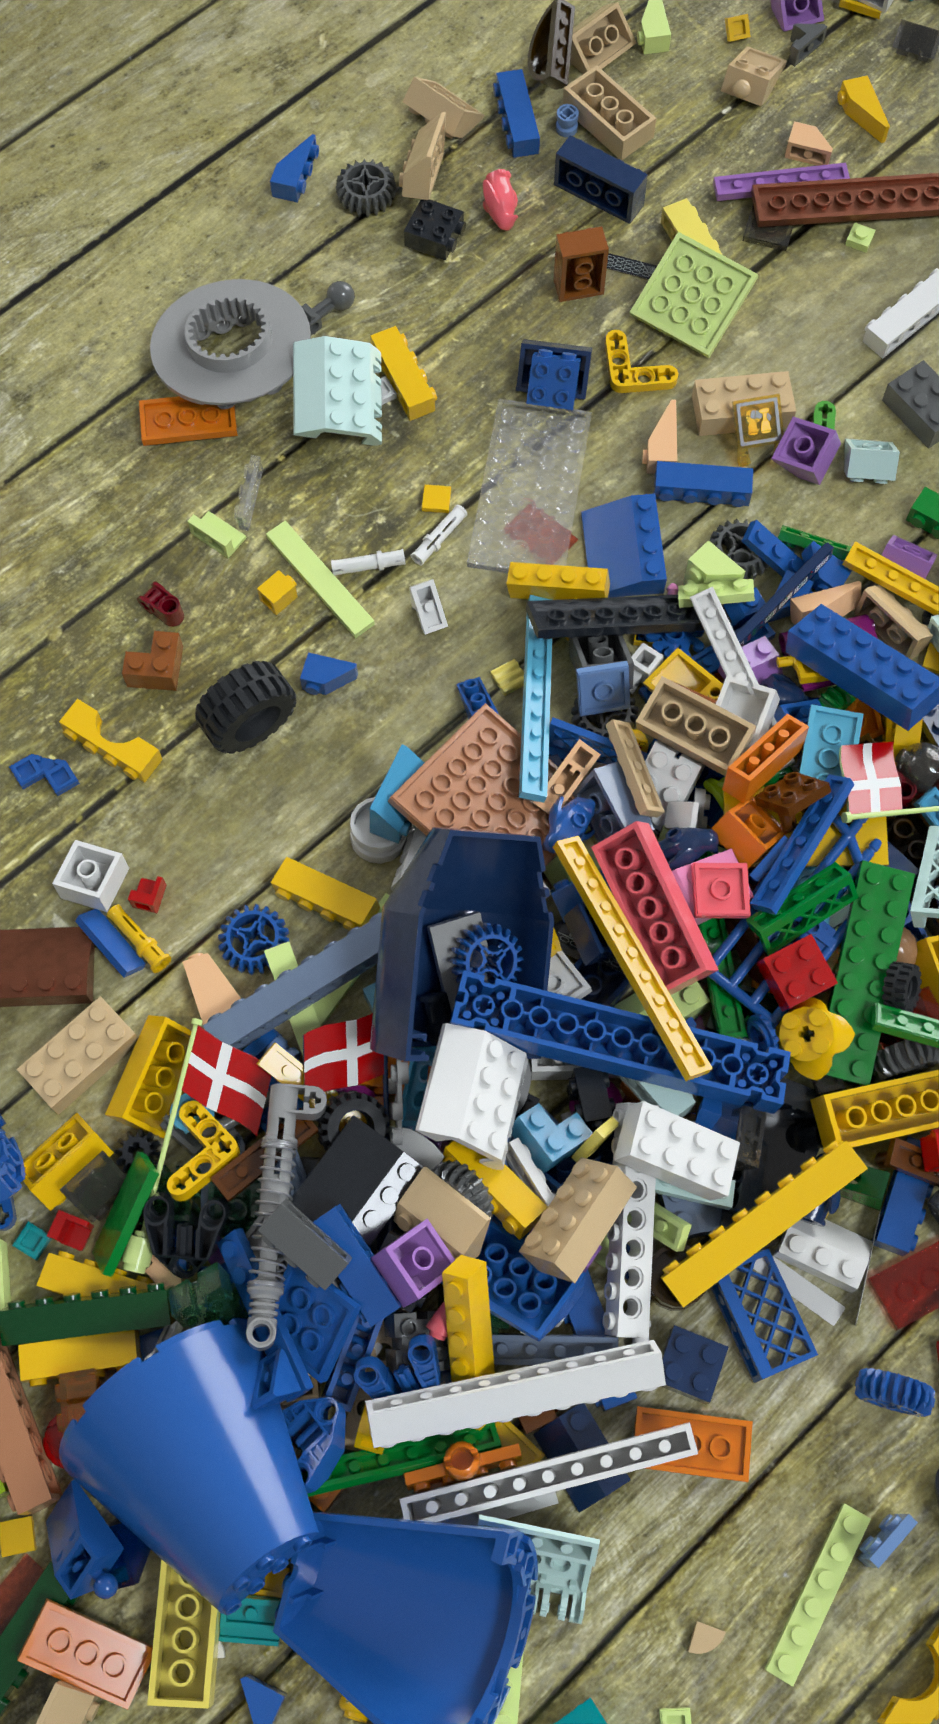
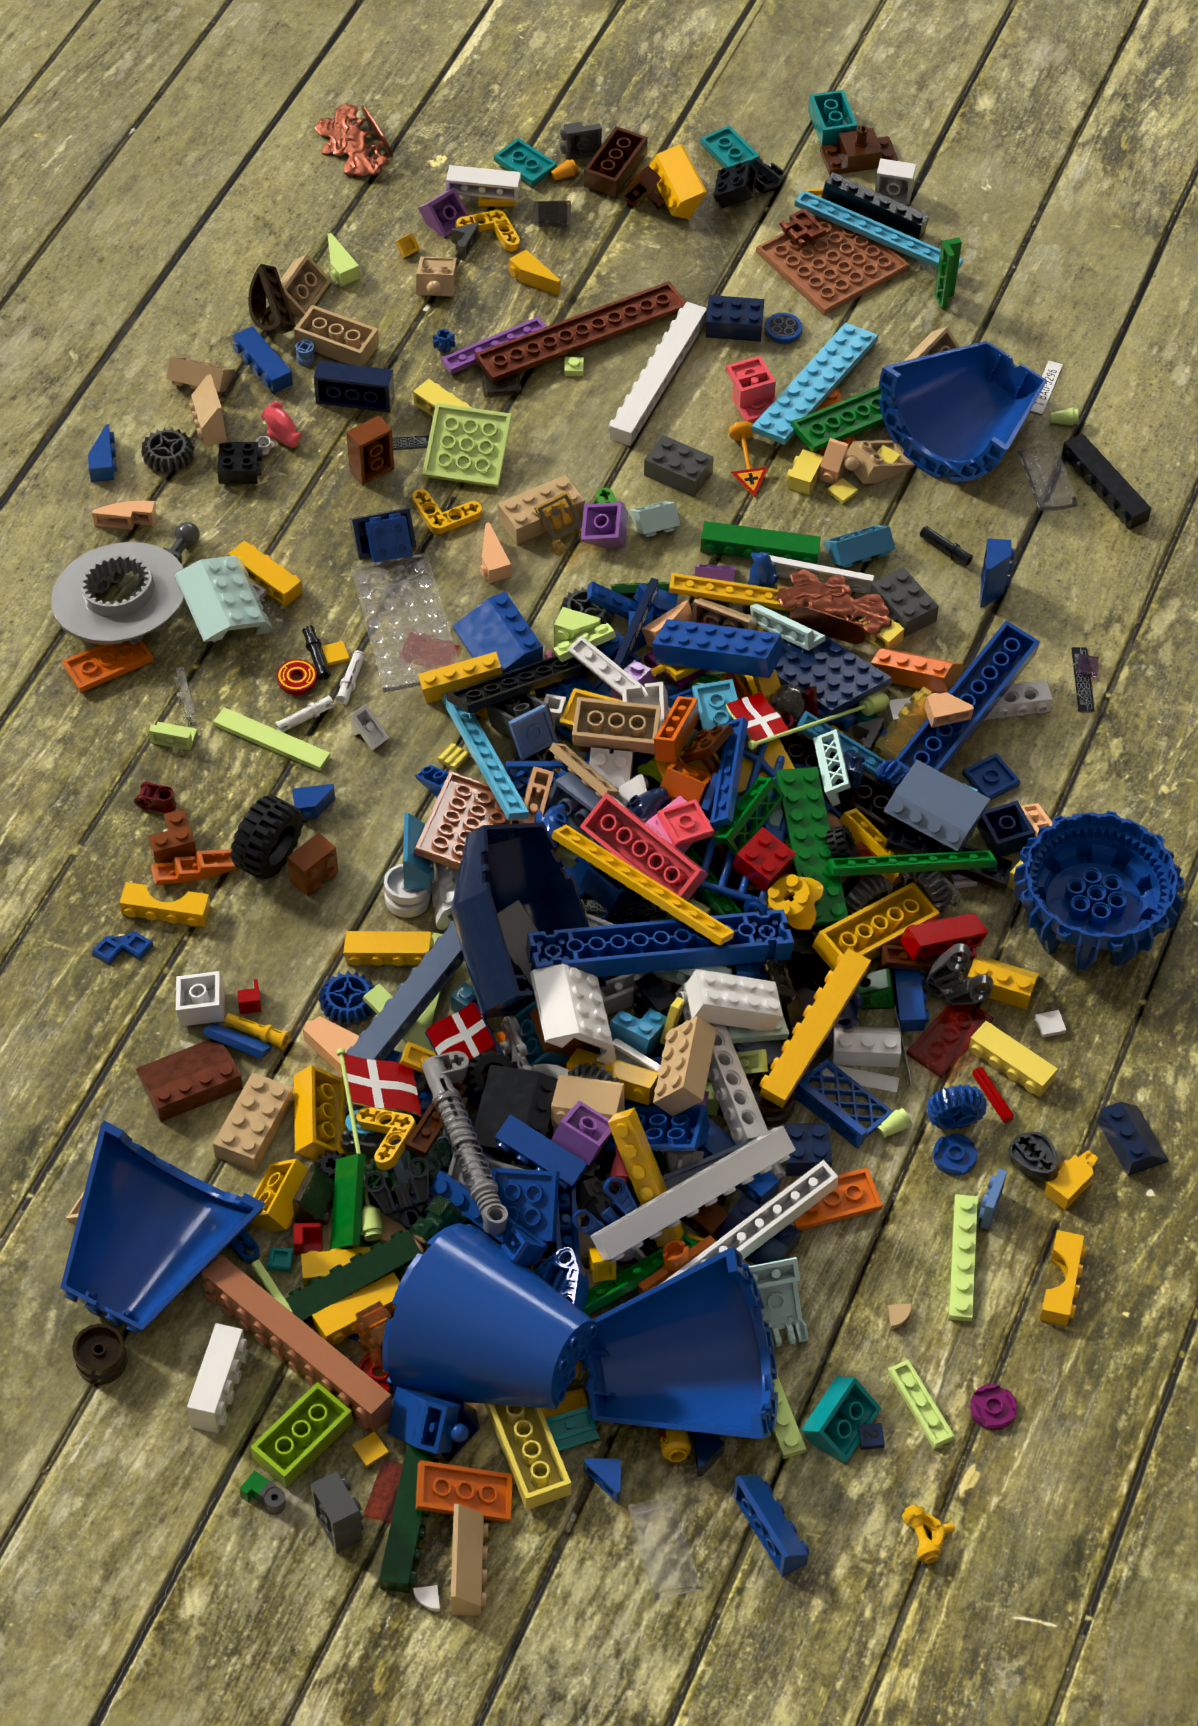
camera: 25 degrees left, 15 degrees down
yellow brick [257,570,298,615] -> none
dark grey brick [258,1199,352,1290] -> none
blue gear [449,922,524,984] -> none
blue brick [654,461,753,507] -> none
light nougat slope [785,121,833,166] -> none
none -> light nougat slope [92,501,156,530]
none -> orange slope [151,849,240,885]
none -> white plate [255,436,275,455]
none -> red tile [277,659,317,695]
none -> dark orange brick [287,832,338,896]
none -> black pin [302,625,331,680]
none -> blue gear [433,329,455,353]
none -> yellow beam [456,210,520,252]
none -> yellowish green cone [877,1108,912,1138]
none -> blue tile [932,1133,978,1176]

